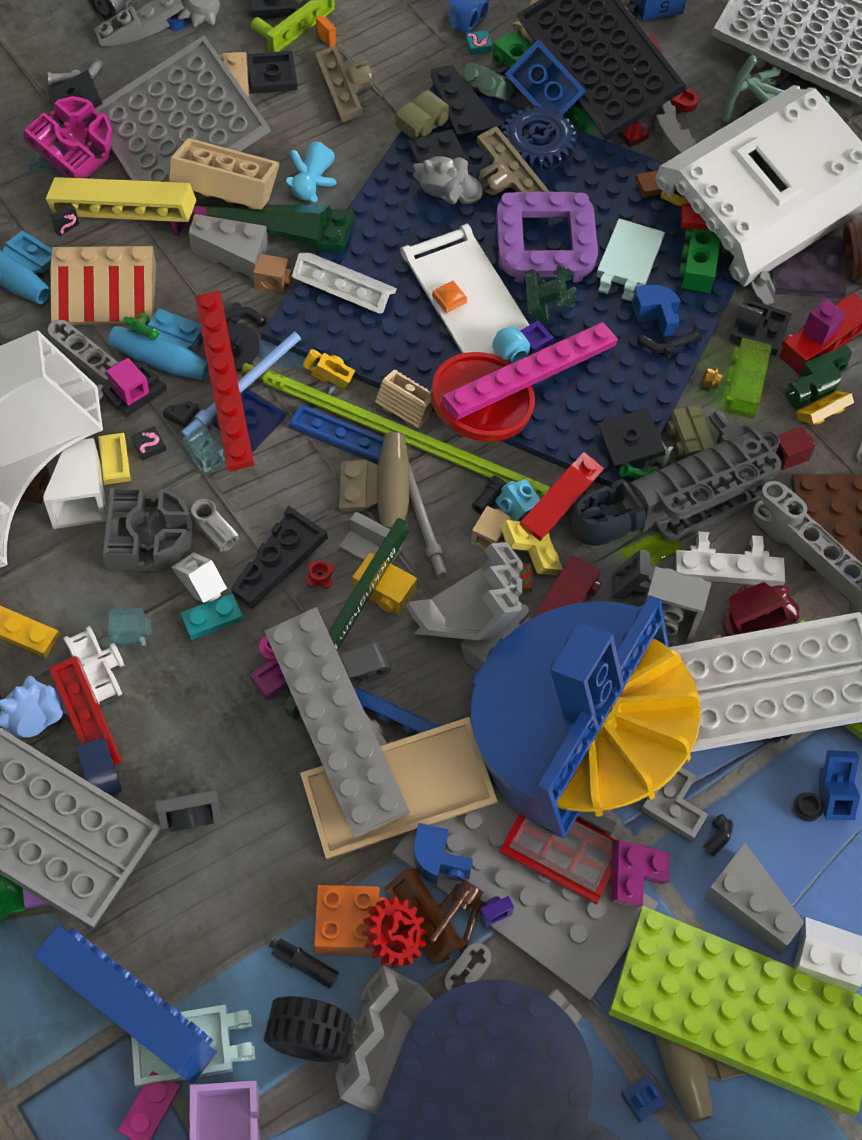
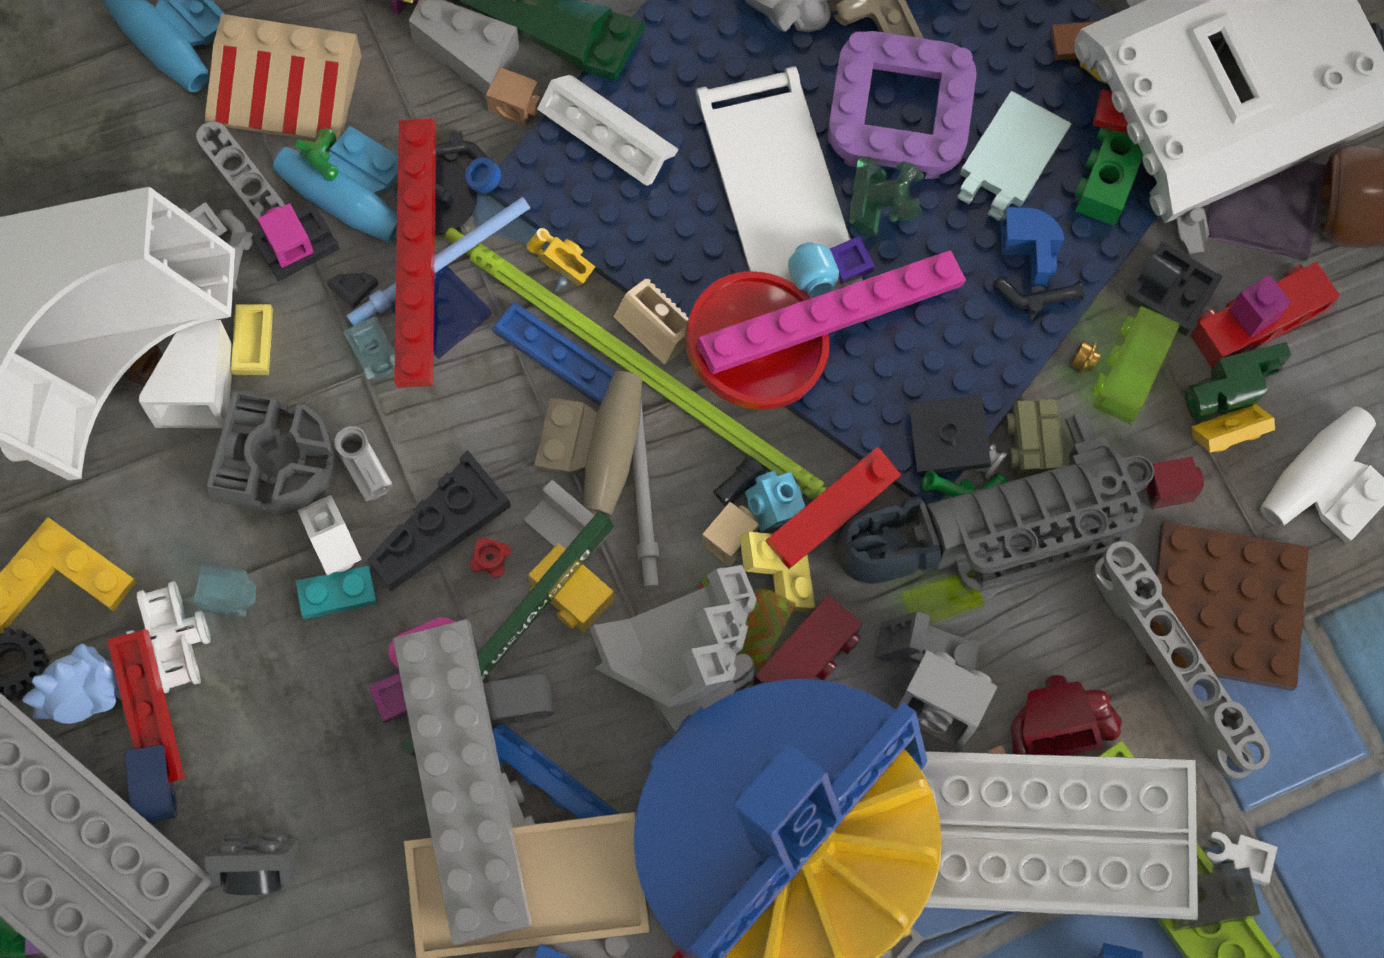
camera: 10 degrees right, 10 degrees up
black tile [131,426,166,461] -> none
orange tile [432,281,467,313] -> none
white hinge [675,531,785,586] -> none
none -> blue tile [465,157,501,194]
none -> clear neon green tile [736,587,796,670]

